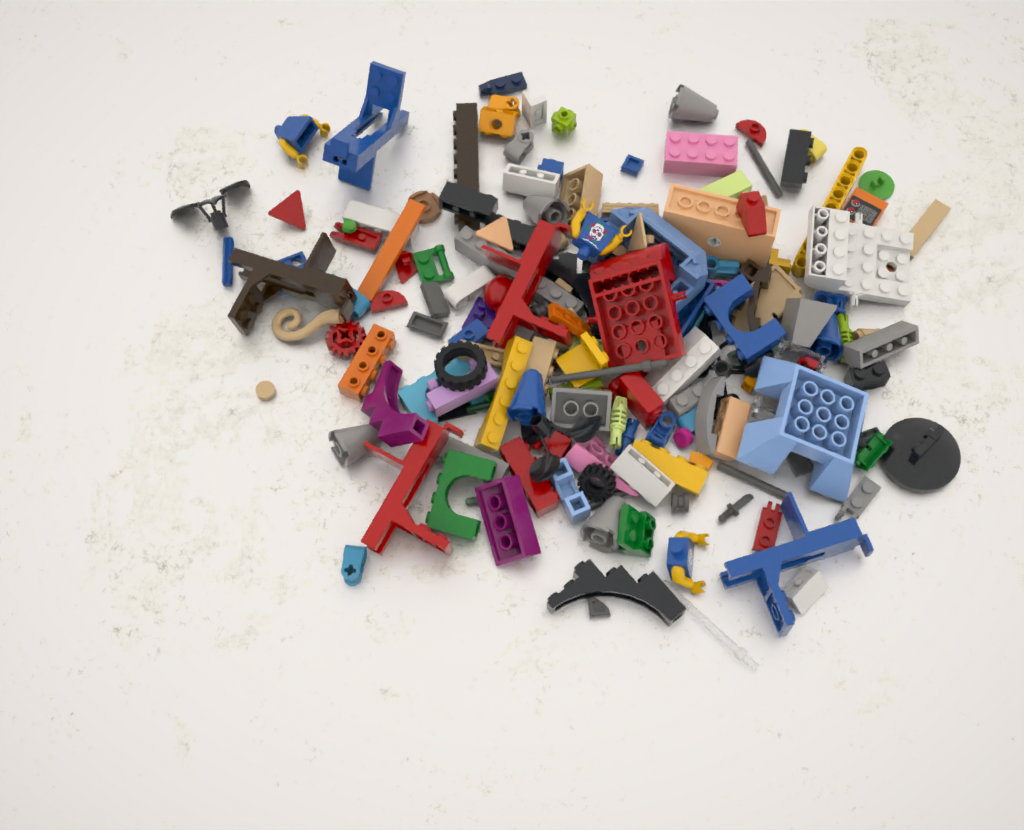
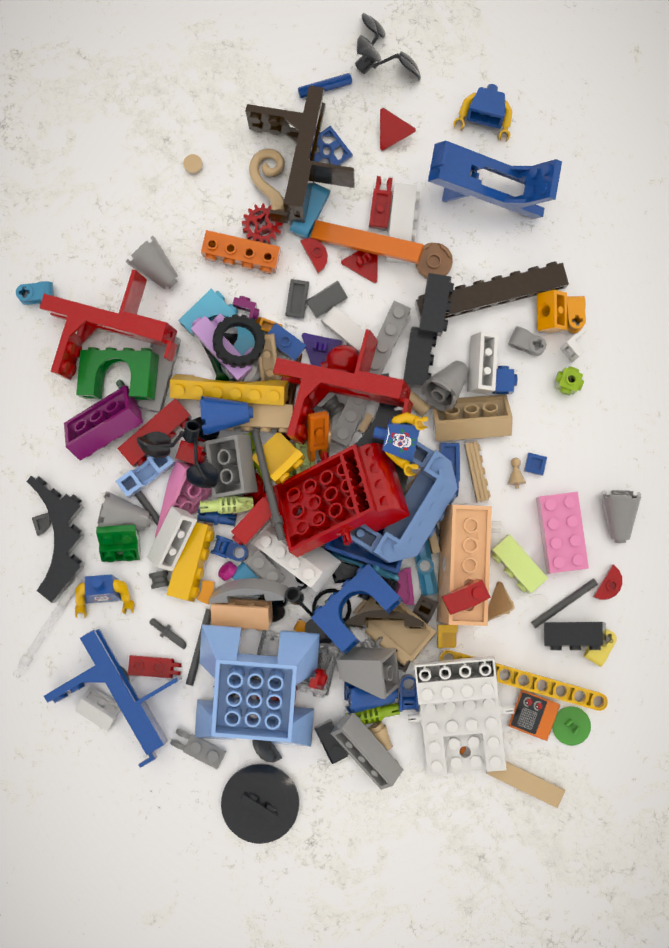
camera: 70 degrees right, 20 degrees up
bright green hinge [342,218,356,234] -> none
magenta arch [361,360,429,447] -> none
green plate [412,244,455,284] -> none
light nougat piece [475,216,513,252] -> none
dark blue hinge [478,72,527,97] -> none
black tyre [577,463,616,502] -> none
tan piece [628,213,654,251] -> none
green hinge [855,431,893,472] -> none
none -> magenta bracket [232,296,260,320]
none -> tan piece [507,458,526,489]

